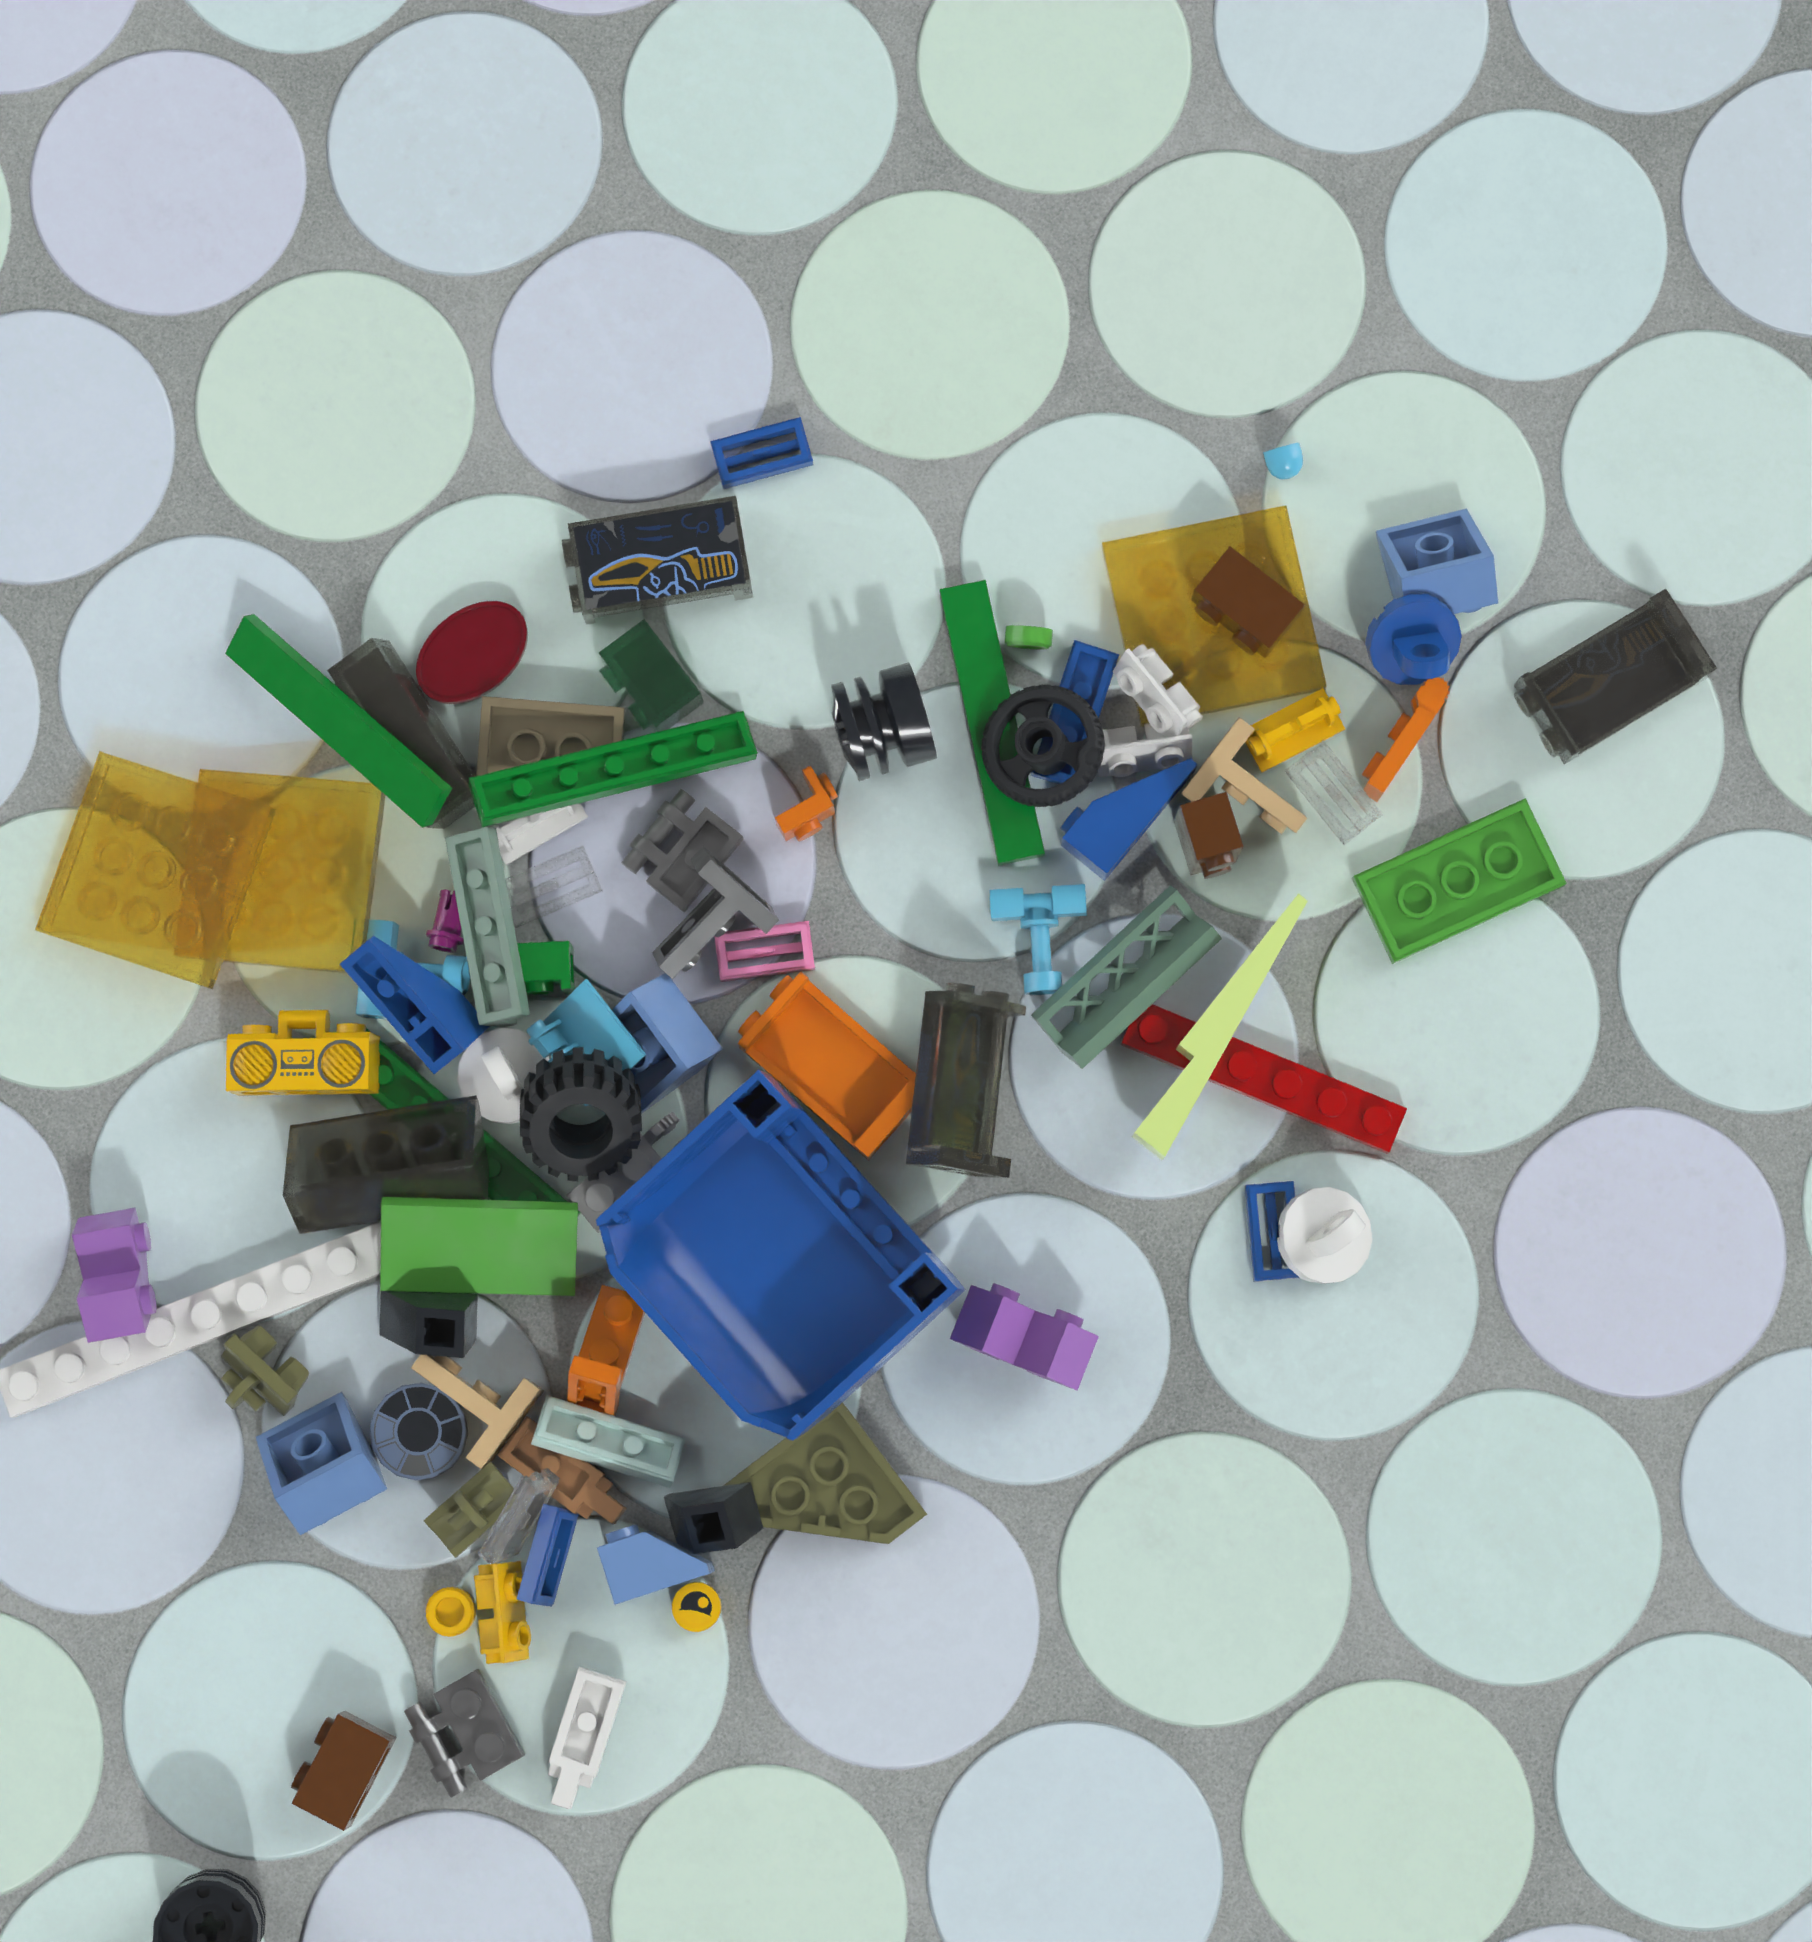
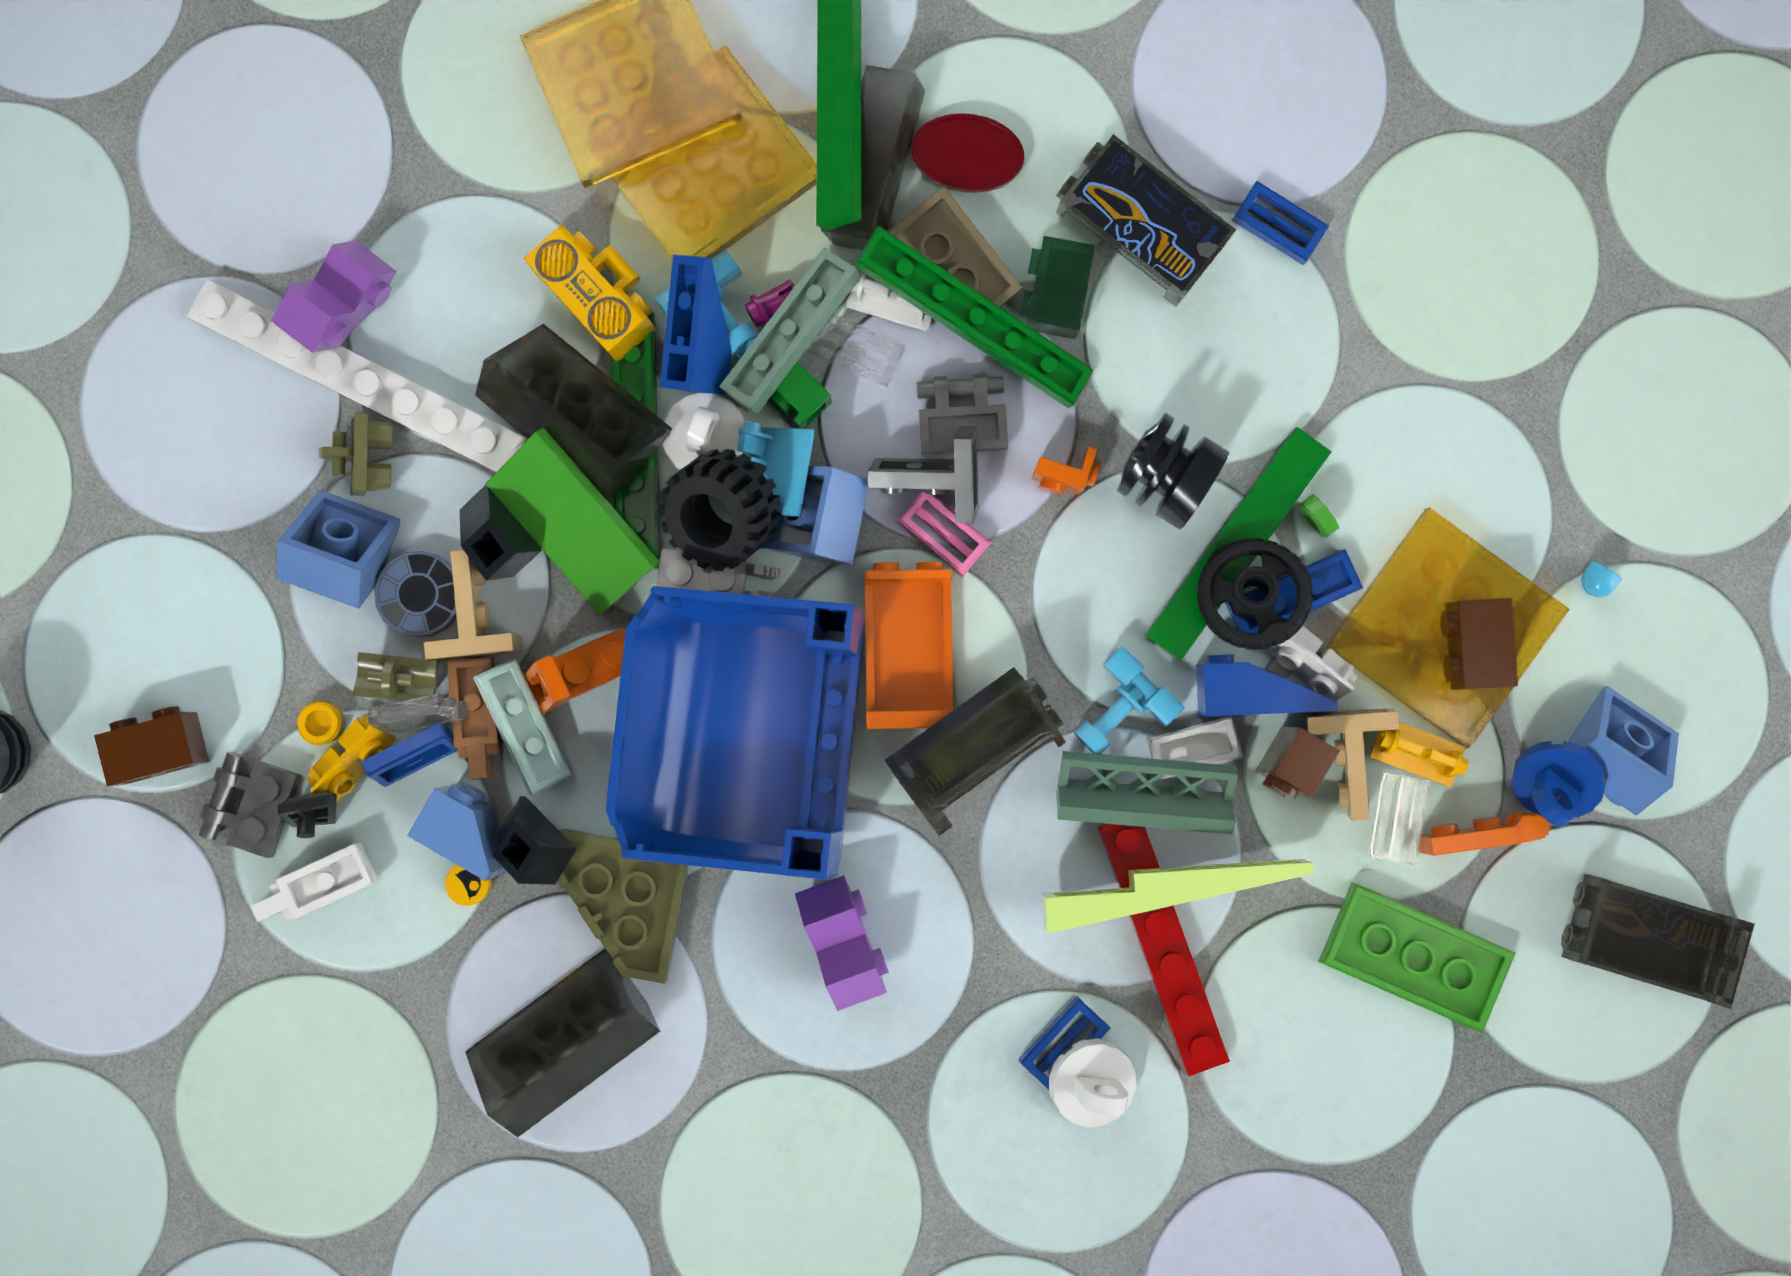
camera: 40 degrees right, 5 degrees up
white hinge [1113,644,1203,738] -> none
none -> pearl dark grey piece [277,790,337,838]
none -> clear smoke slope [465,948,661,1138]
none -> white tile [1146,716,1243,780]

